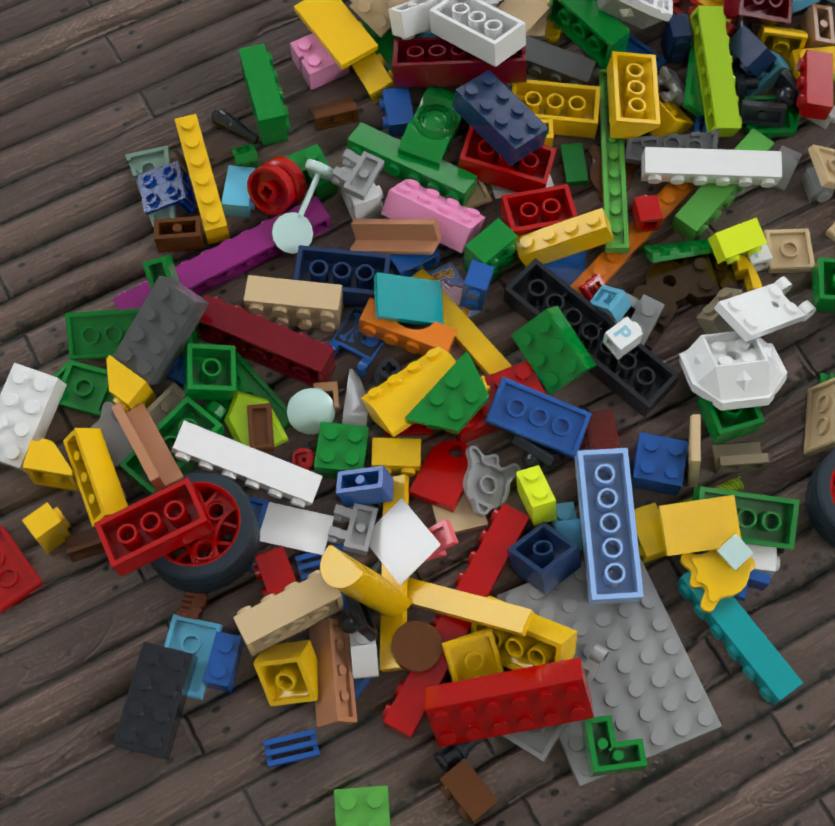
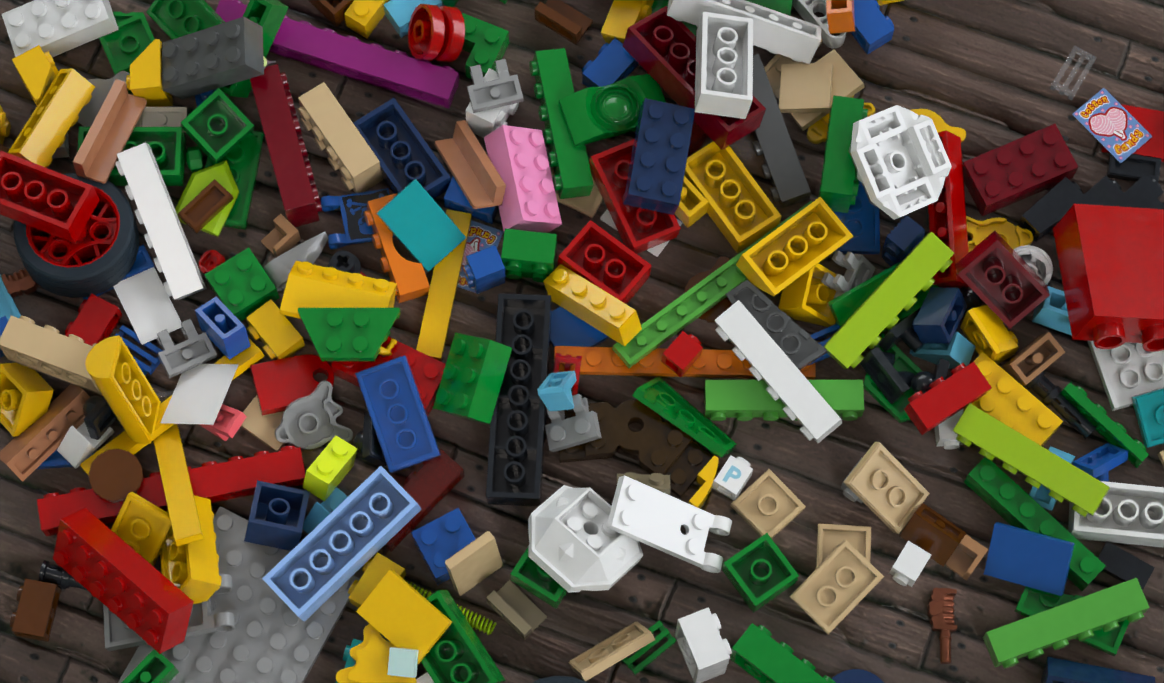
camera: 50 degrees right, 5 degrees up
light aqua piece [272,159,334,254] -> none
light aqua dish [287,388,335,434] -> none
green tile [560,143,589,186] -> none
white brick [603,316,643,359] -> none
neon yellow brick [708,217,767,264] -> none
light grey slope [773,146,802,192] -> none

